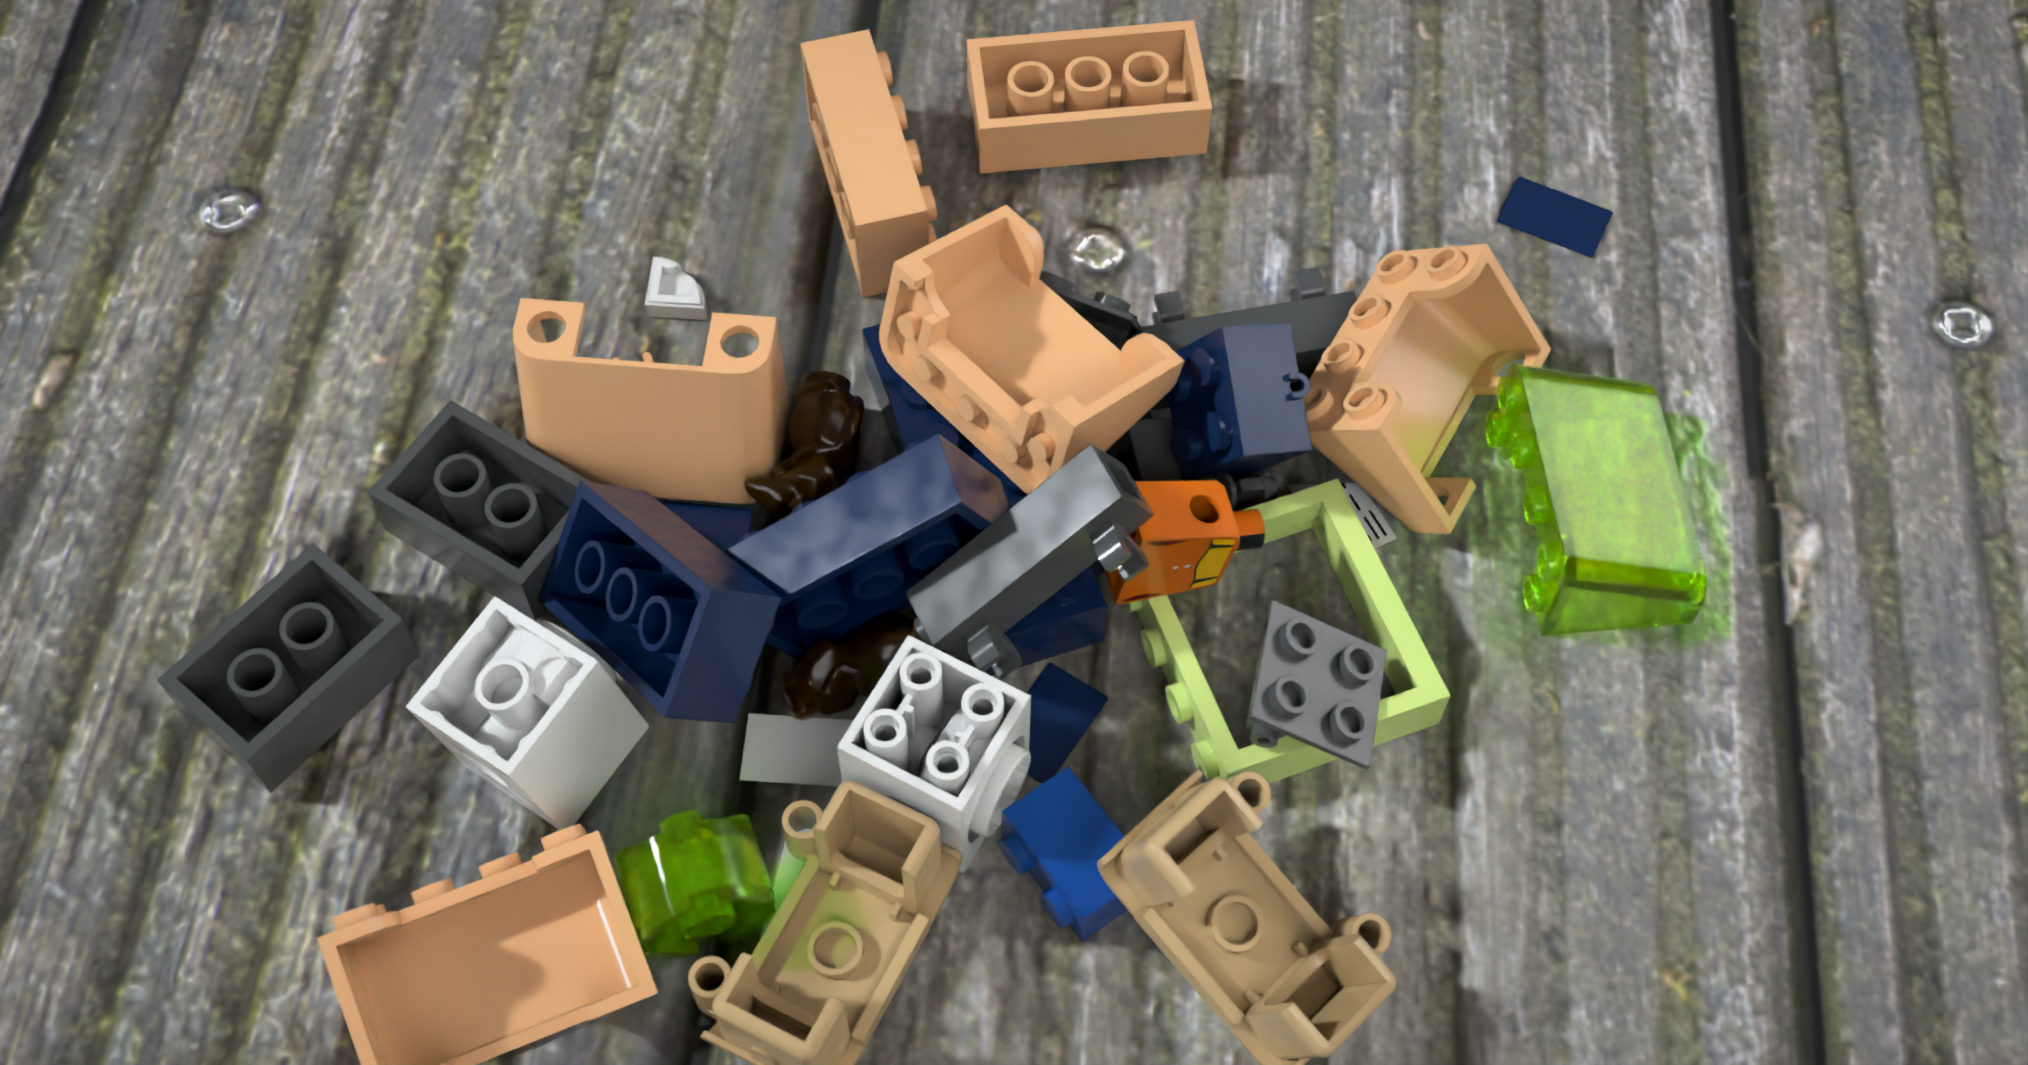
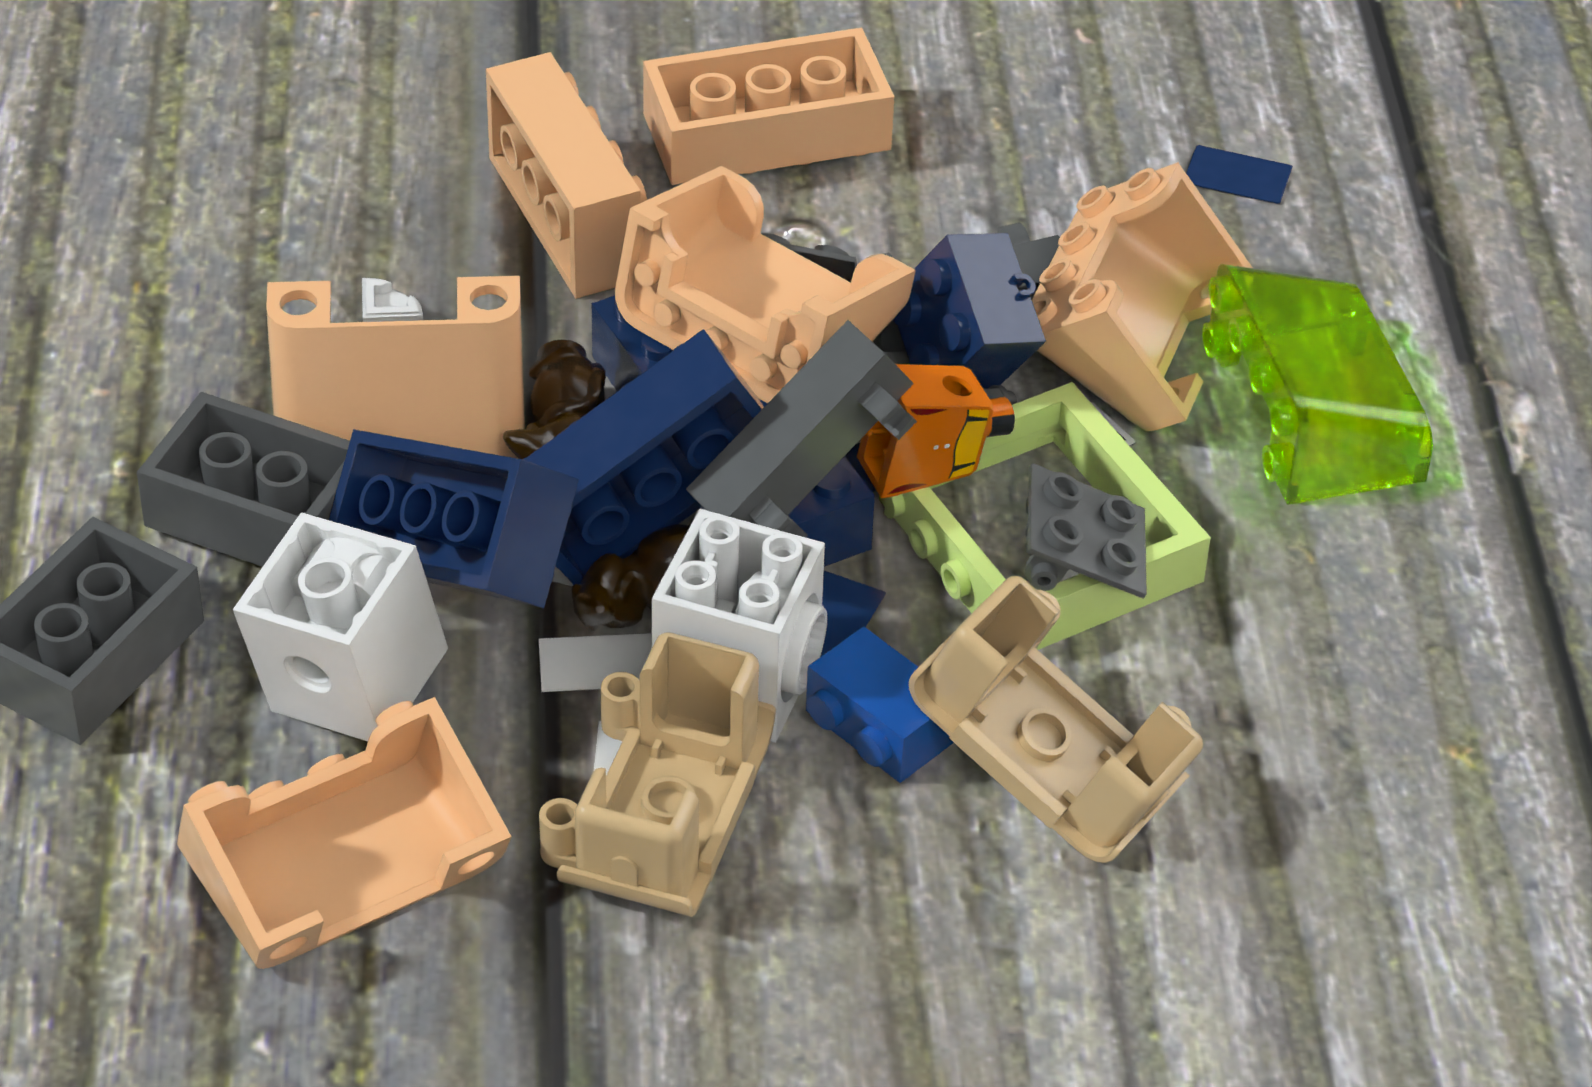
camera: 10 degrees left, 15 degrees down
clear neon green brick [614,810,776,959] -> none

